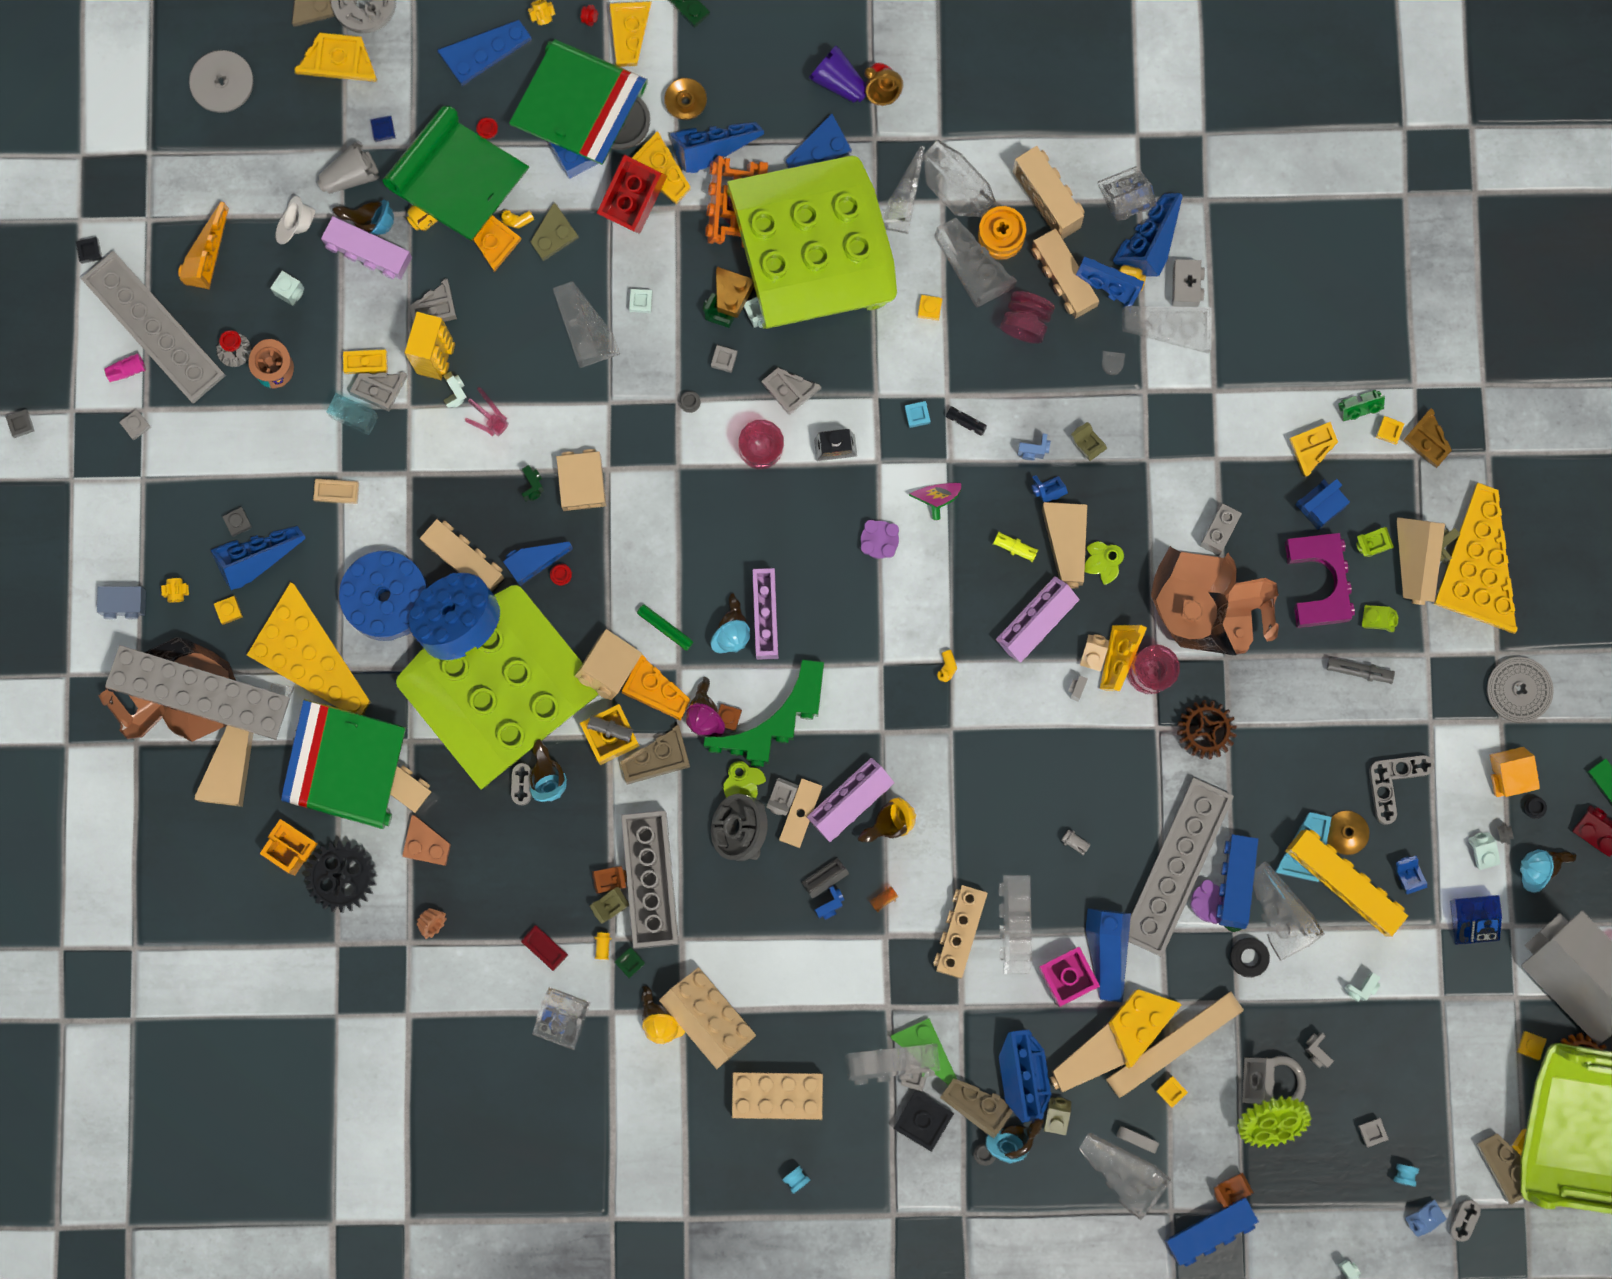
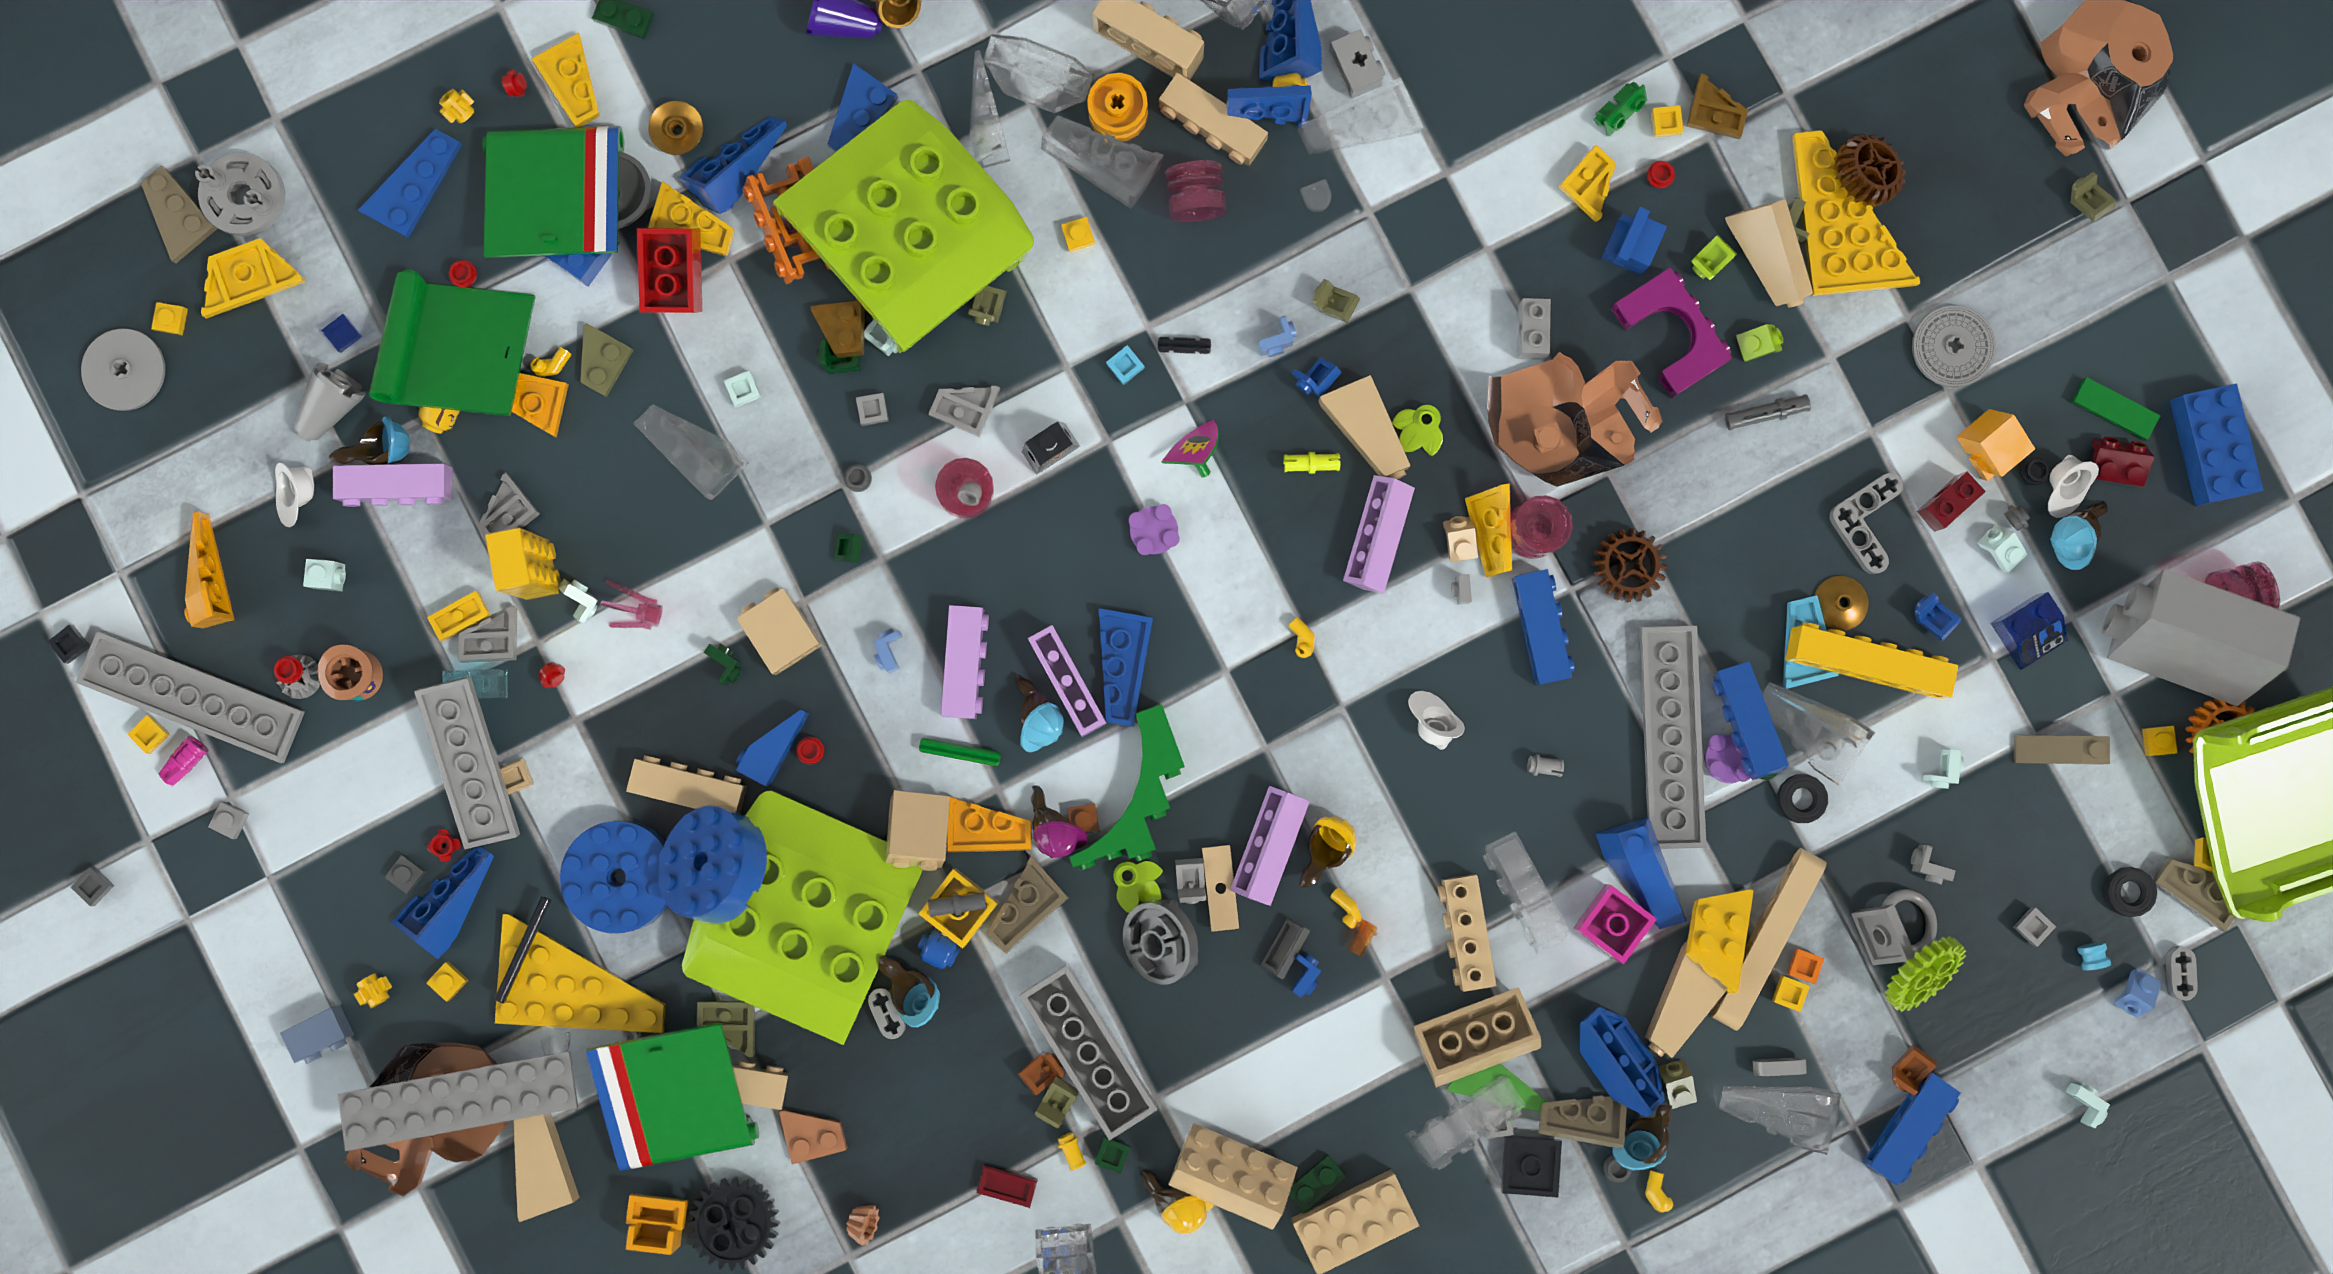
camera: 30 degrees left, 5 degrees up
none -> yellow plate [127,715,171,754]
none -> yellow plate [151,302,188,335]
none -> light grey plate [414,676,520,849]
none -> red plate [427,829,461,862]
none -> black piece [494,896,552,1004]
none -> red plate [538,662,565,688]
none -> olive wing [697,1001,755,1057]
none -> dark green plate [833,533,862,563]
none -> medium blue bracket [873,628,903,673]
none -> blue head [917,928,961,970]
none -> lavender brick [941,605,989,719]
none -> light grey hinge [958,481,982,506]
none -> olive bracket [968,286,1007,326]
none -> blue wing [1099,608,1153,727]
none -> dark green plate [1288,1154,1347,1214]
none -> yellow arm [1330,887,1362,929]
none -> white piece [1408,691,1465,750]
none -> tan brick [1414,987,1541,1087]
none -> blue brick [1511,569,1575,686]
none -> yellow arm [1645,1170,1673,1212]
none -> red plate [1647,161,1675,189]
none -> orange plate [1786,948,1824,985]
none -> reddish brown gear [1833,133,1906,207]
none -> dark red brick [1916,471,1986,532]
none -> dark tan slope [2014,735,2110,765]
none -> white piece [2048,455,2099,518]
none -> black tyre [2103,867,2158,917]

